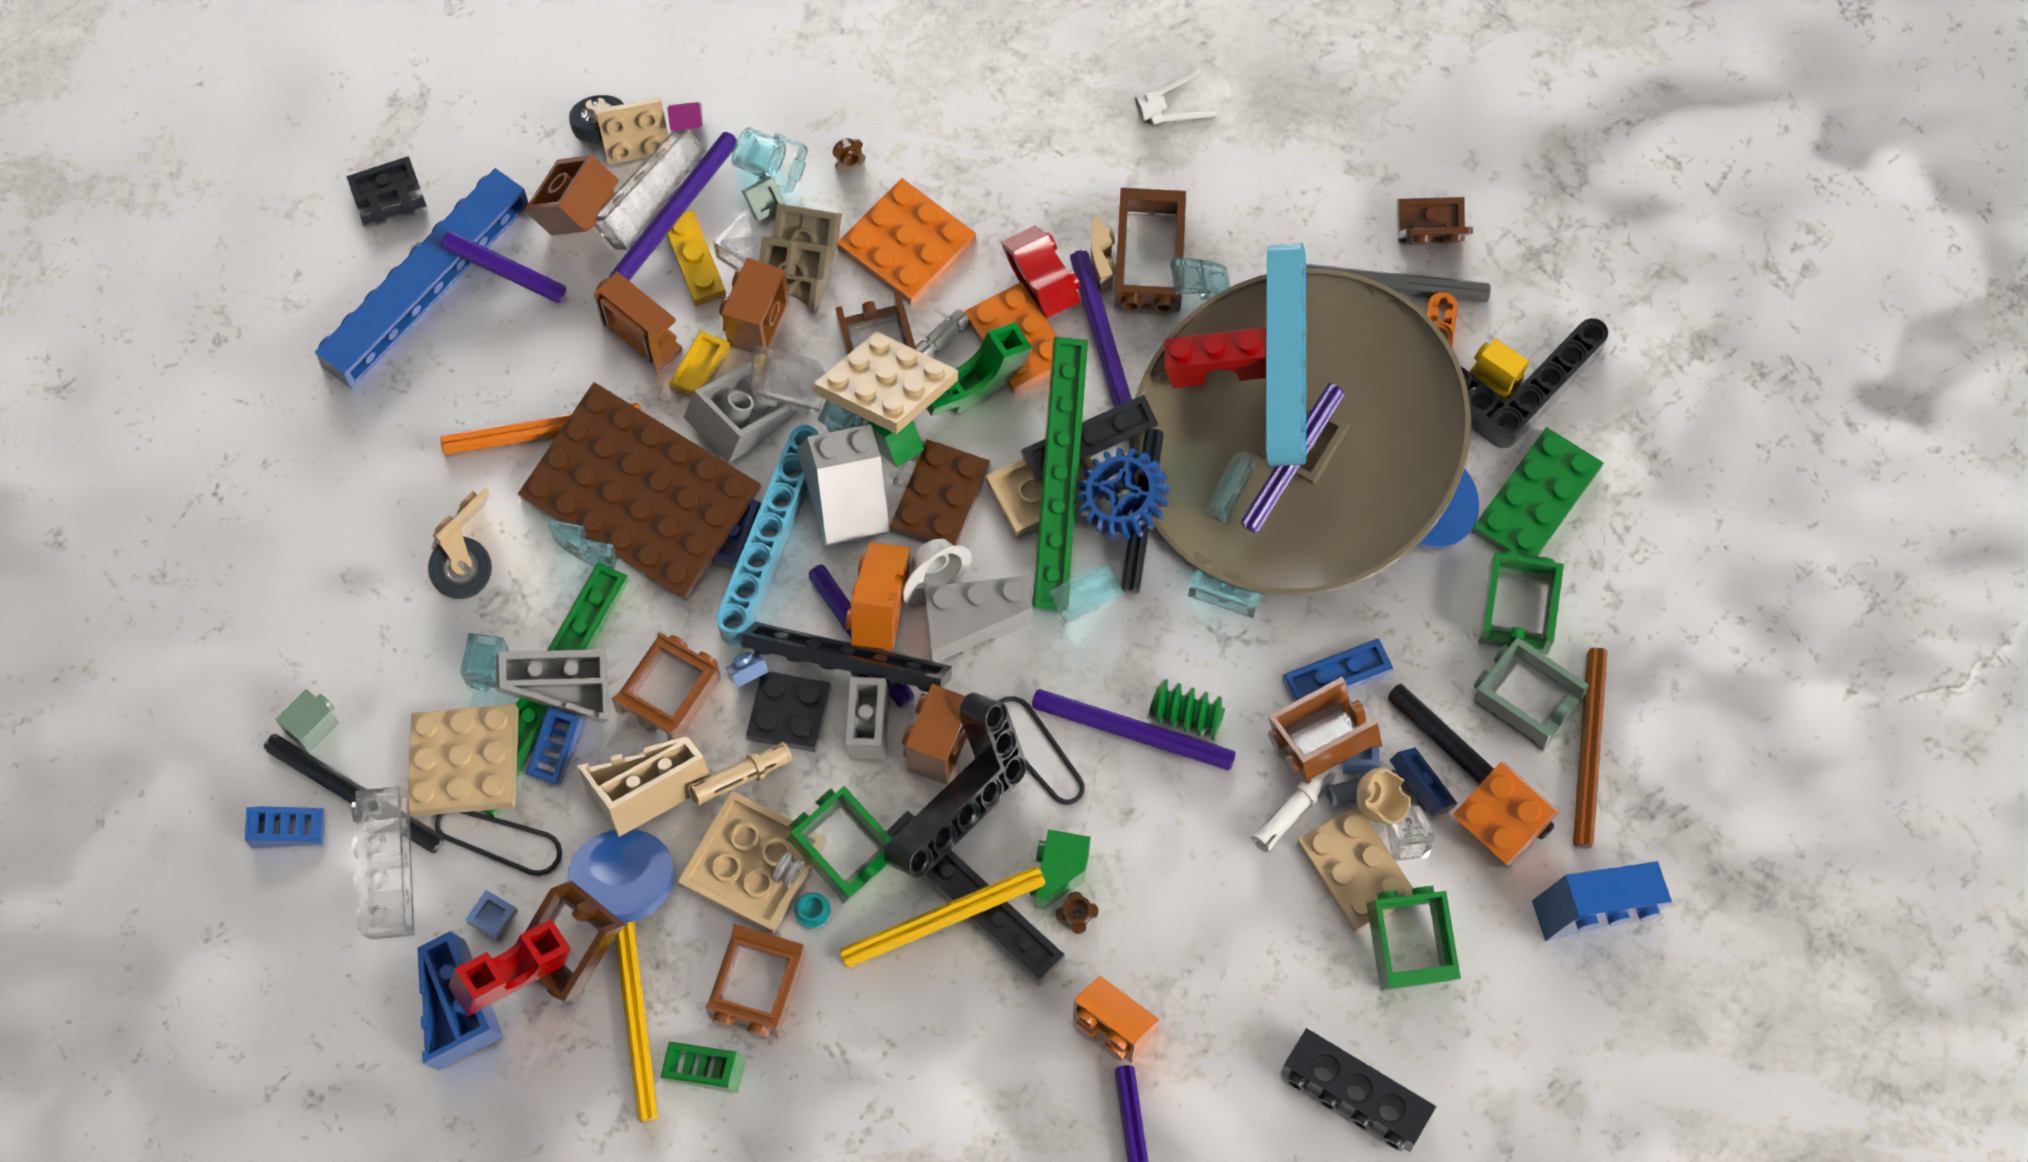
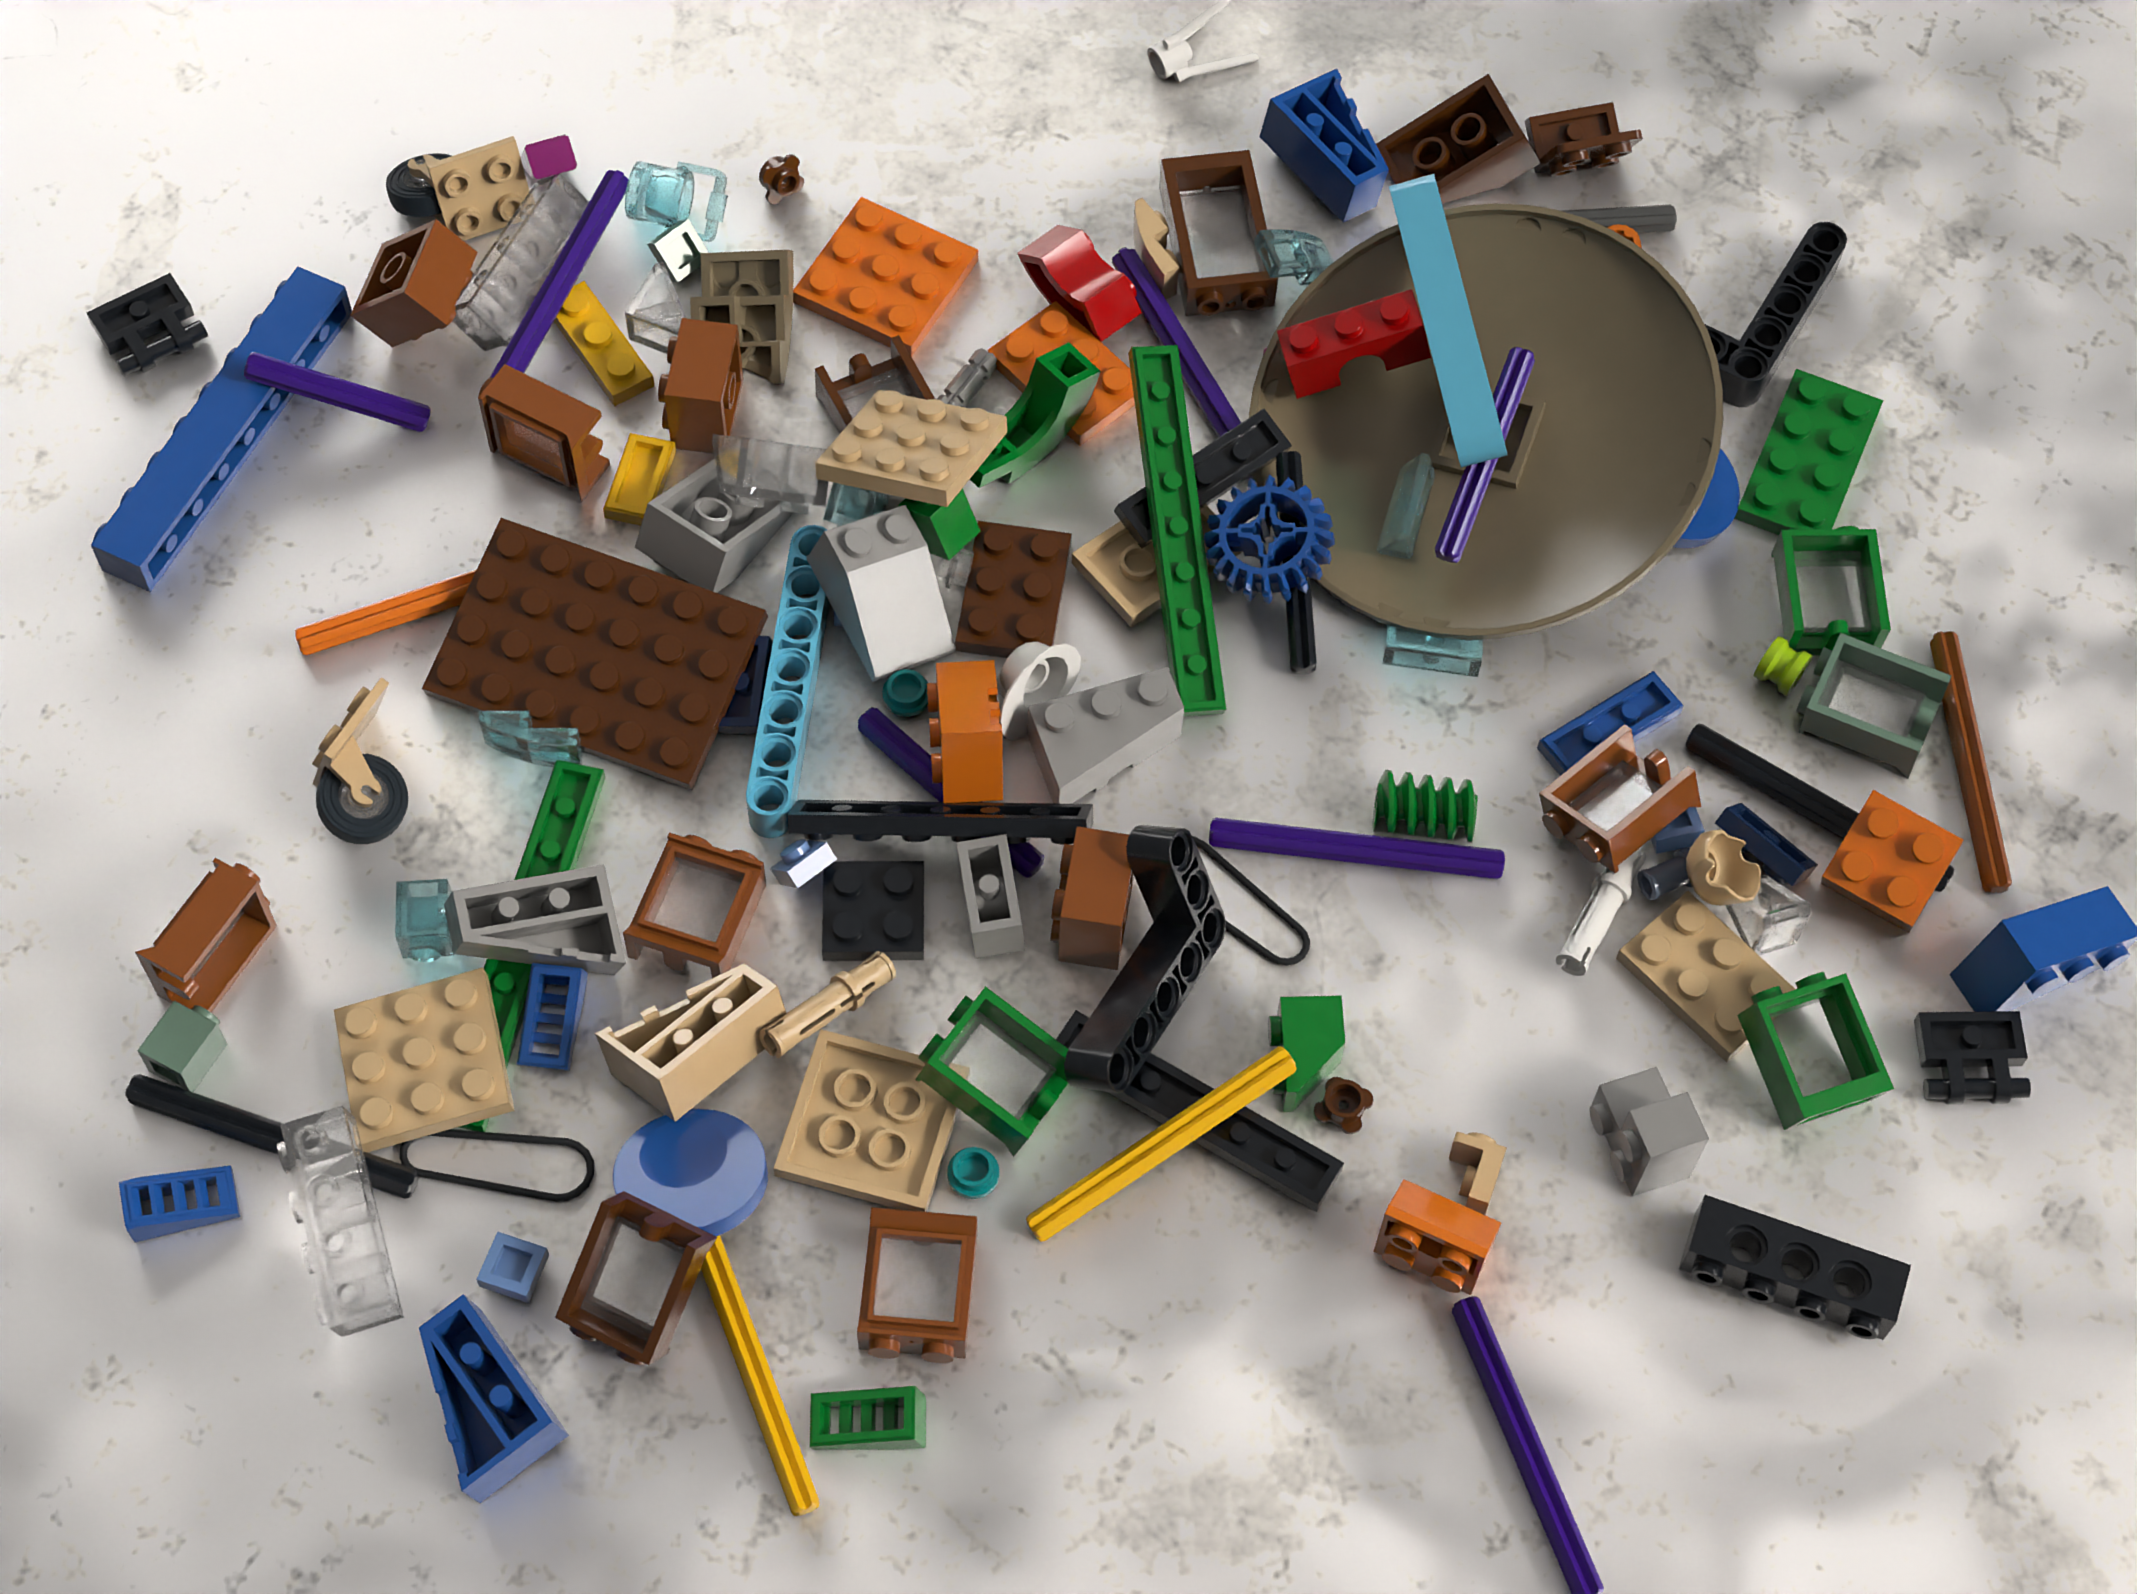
camera: 15 degrees left, 5 degrees down
red arch [448,919,571,1017] -> none
light grey bush [772,852,805,889] -> none
clear light blue slope [1049,564,1125,624] -> none
yellow brick [1470,338,1530,400] -> none
none -> dark orange window [135,858,277,1013]
none -> teal plate [882,669,928,717]
none -> blue wedge [1259,69,1389,223]
none -> reddish brown slope [1376,74,1541,204]
none -> tan bracket [1449,1132,1507,1215]
none -> light grey brick [1589,1067,1709,1196]
none -> lime wheel [1753,636,1813,697]
none -> black plate [1914,1011,2031,1104]

